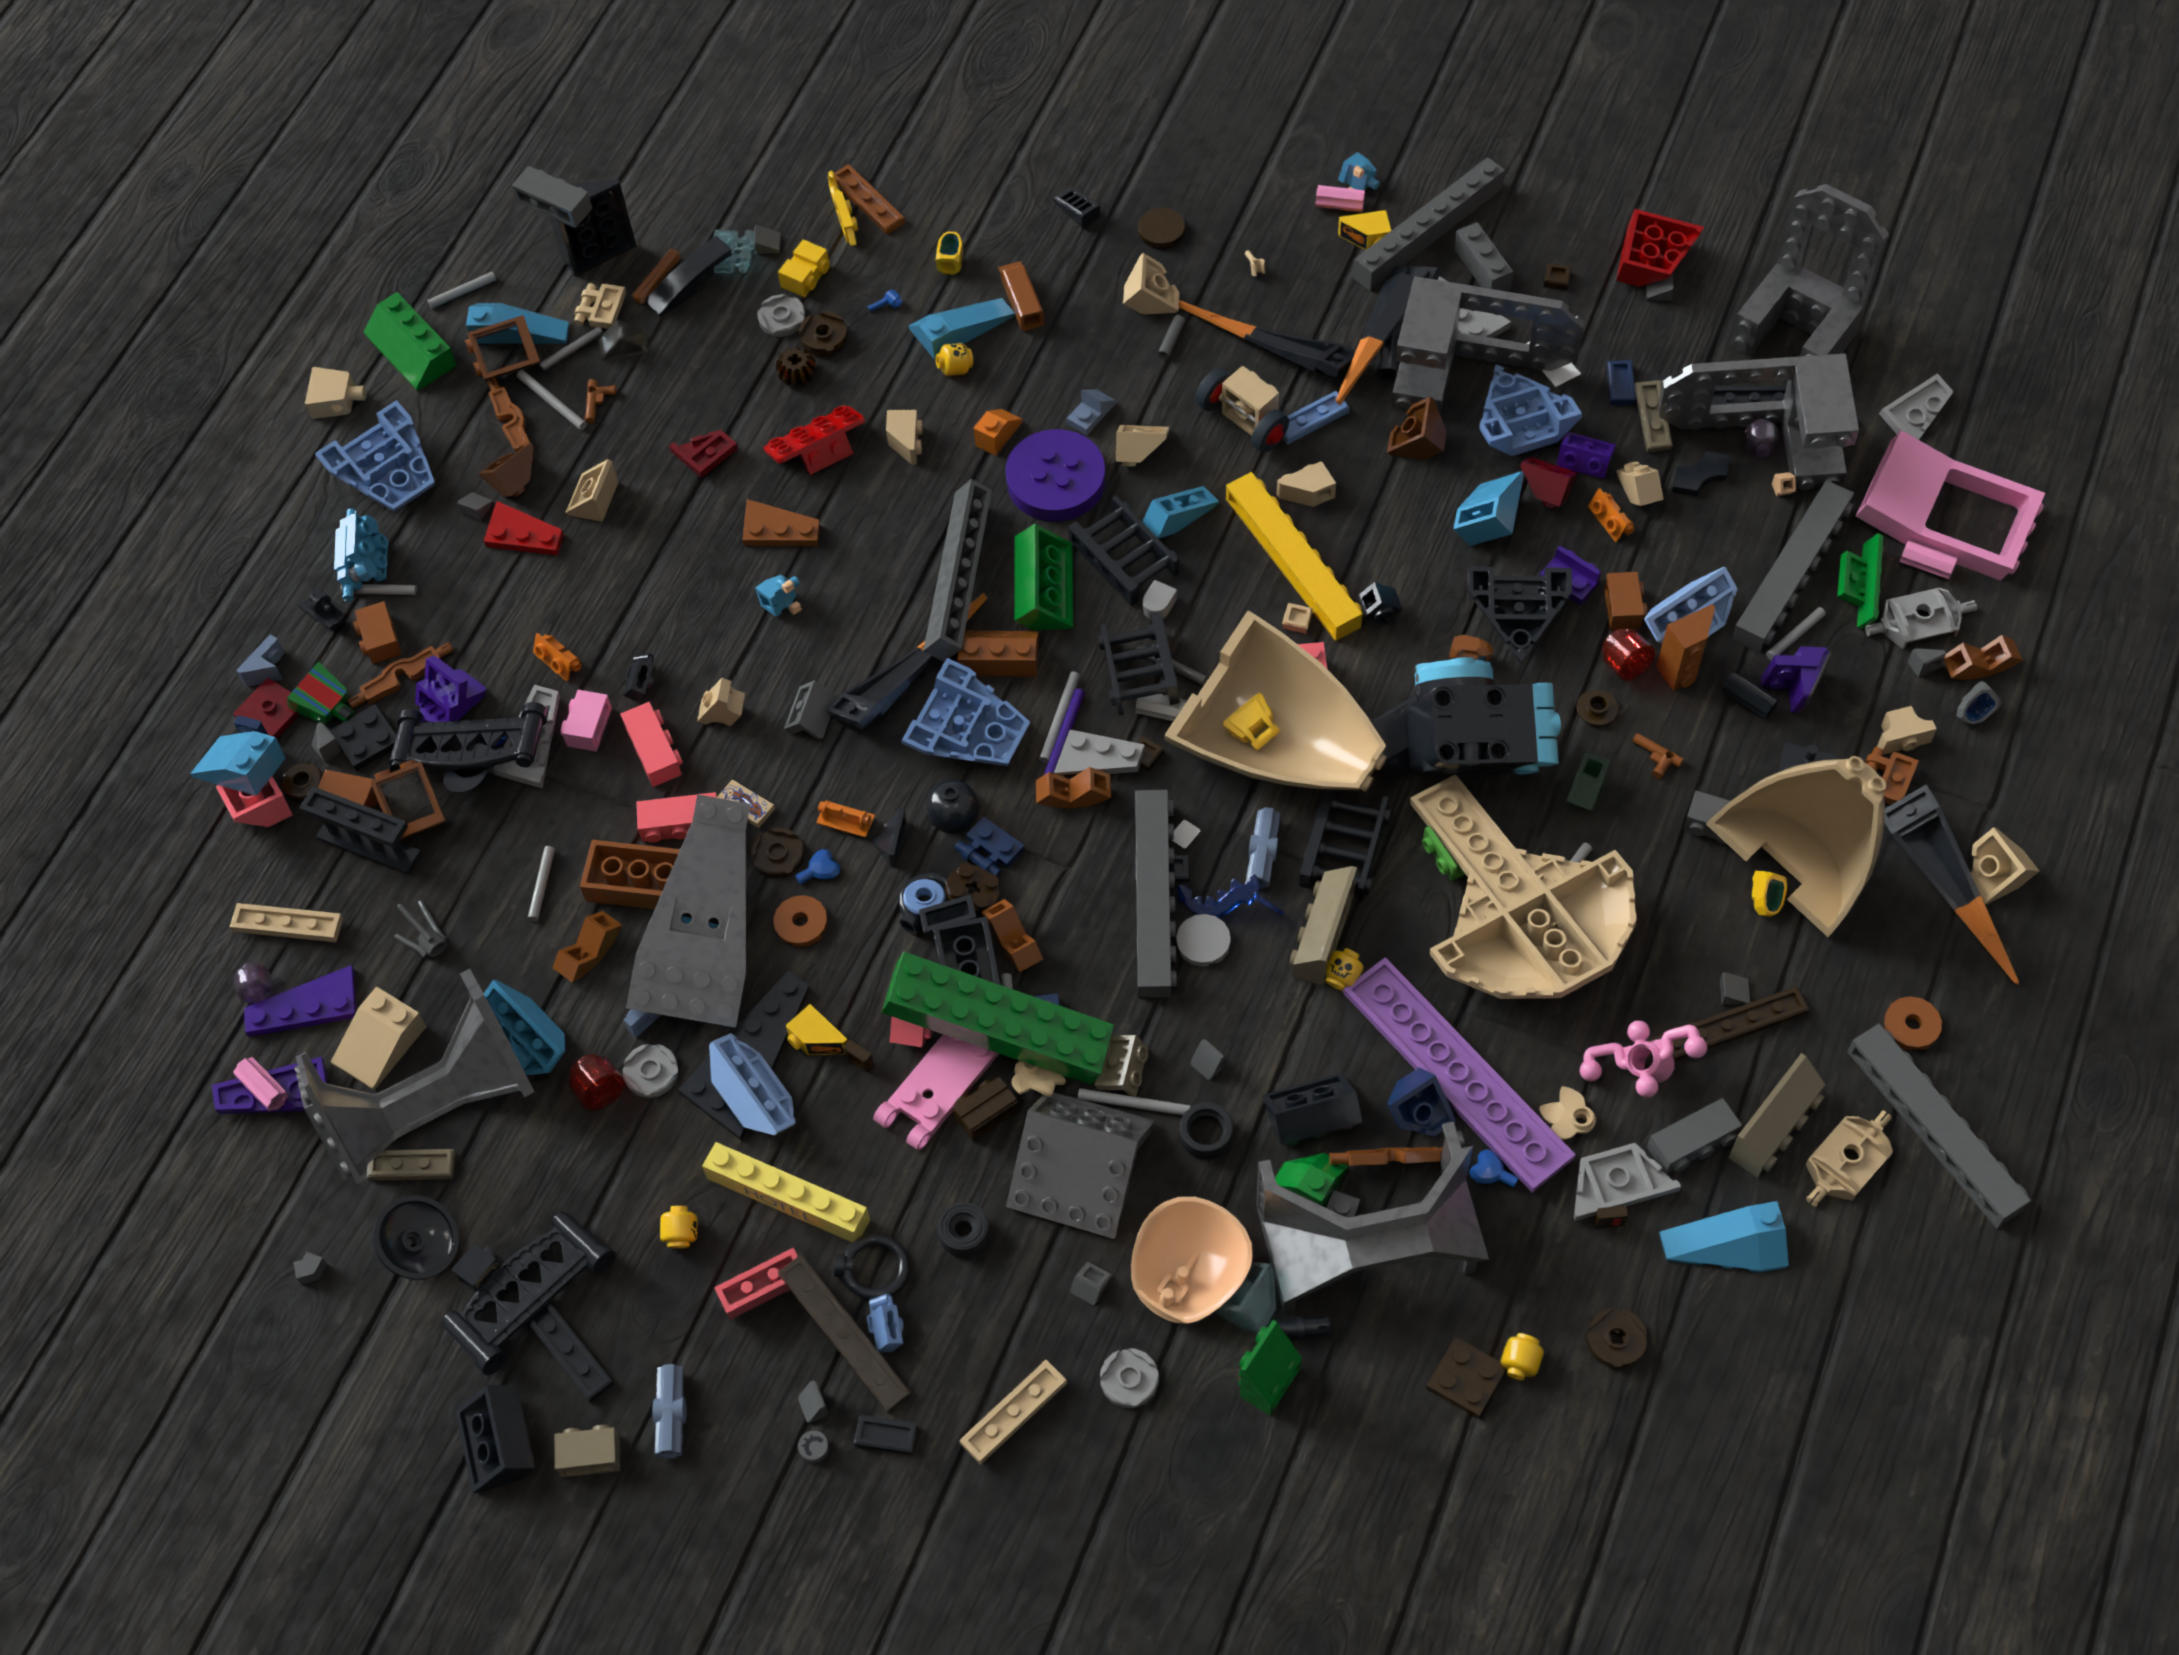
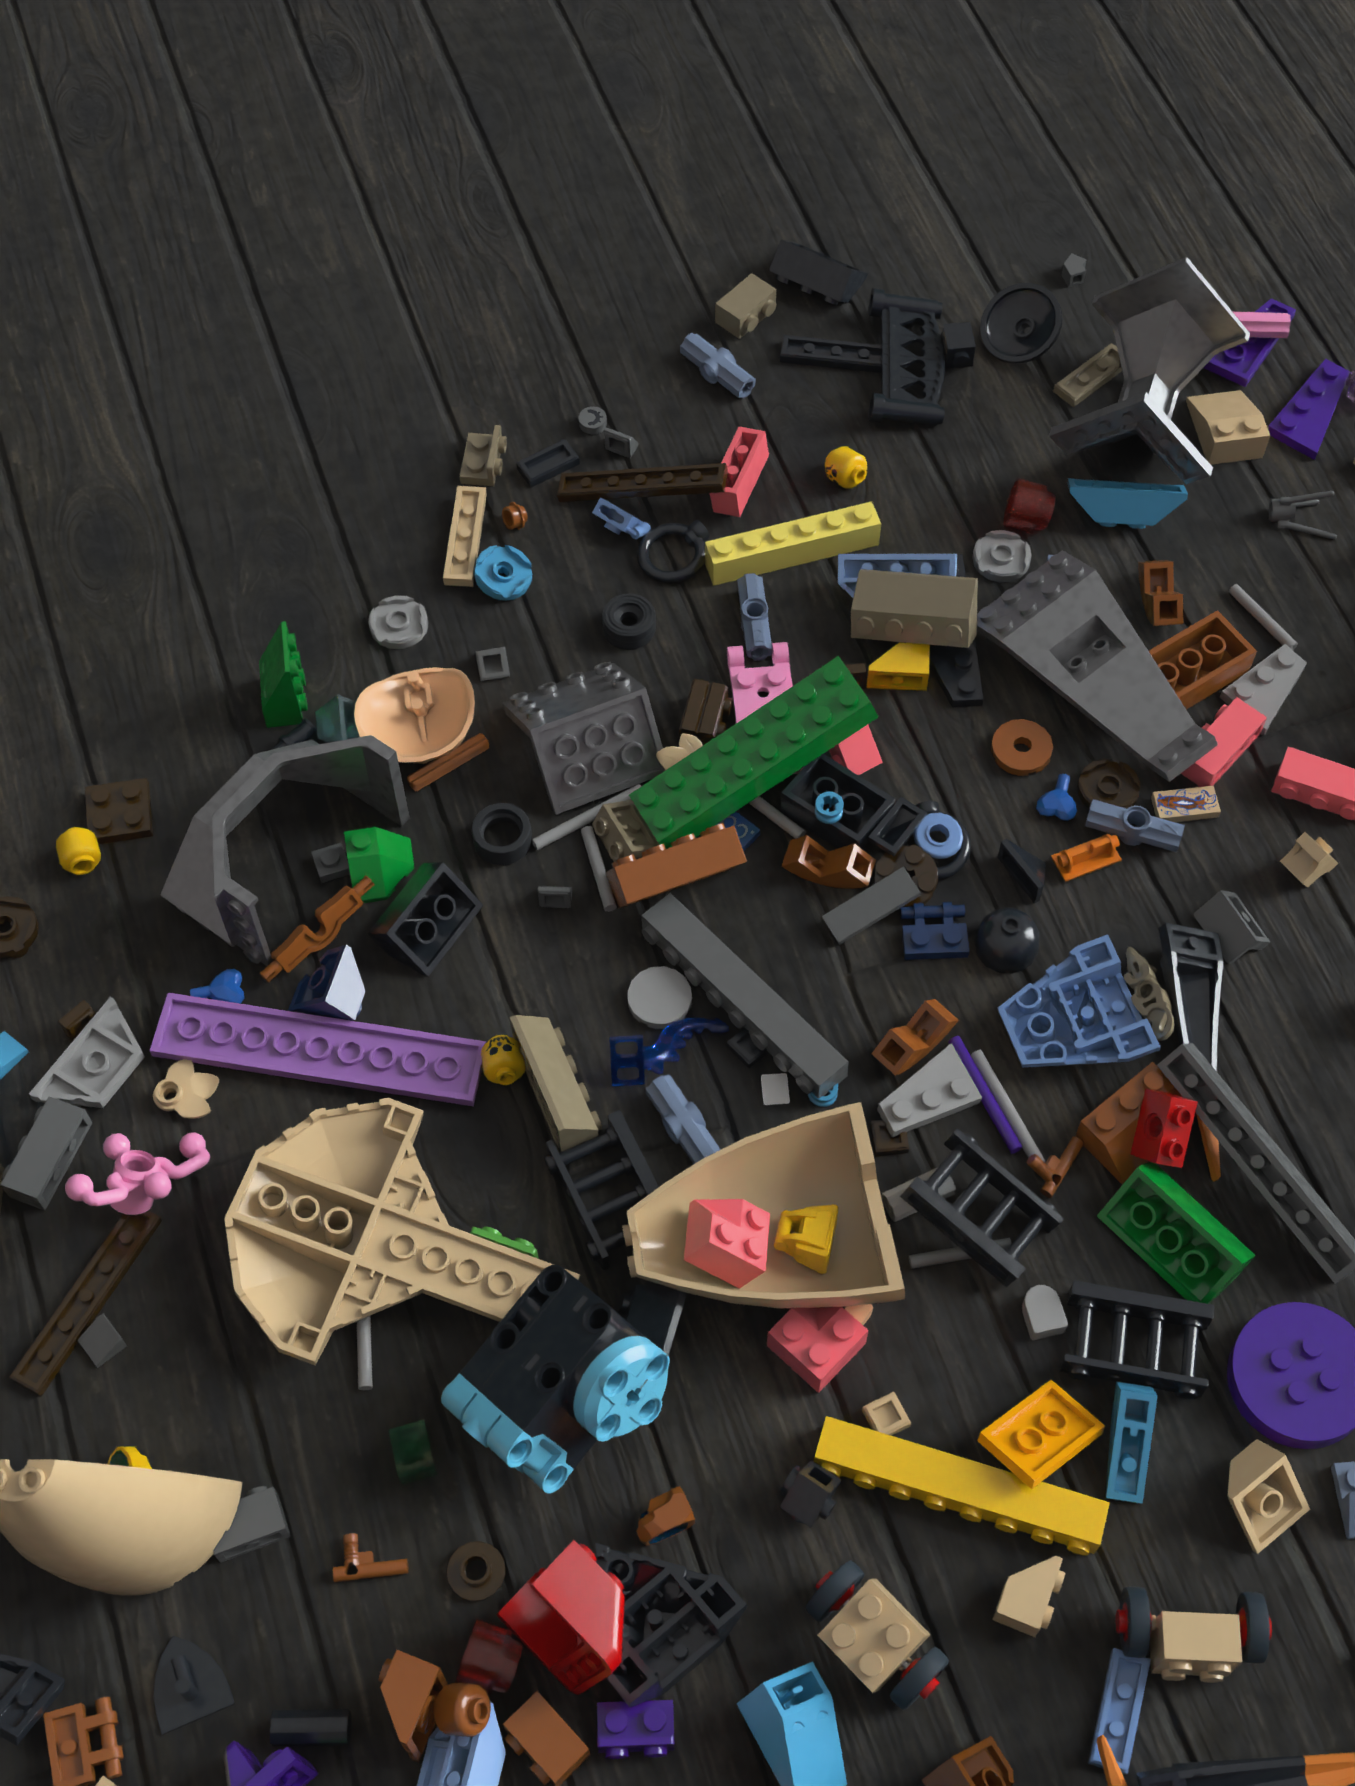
camera: 135 degrees right, 0 degrees up
none -> dark orange head [433,1683,491,1737]
none -> dark tan bracket [460,425,507,487]
none -> dark azure plate [474,545,533,601]
none -> red windscreen [496,1540,625,1695]
none -> dark orange plate [502,502,527,530]
none -> light grey bar [581,826,617,911]
none -> dark orange brick [606,823,747,909]
none -> coral slope [684,1199,770,1289]
none -> sand blue piece [737,573,773,661]
none -> tan brick [805,1560,949,1710]
none -> dark azure bush [815,792,844,824]
none -> dark grey tile [822,866,921,945]
none -> dark tan slope [851,569,978,648]
none -> light orange plate [978,1380,1105,1490]
none -> dark orange hose [1026,1137,1084,1198]
none -> sand blue piece [1085,799,1184,852]
none -> dark tan animal [1124,947,1174,1041]
none -> red brick [1130,1088,1198,1168]
none -> light grey wing [1220,644,1307,737]

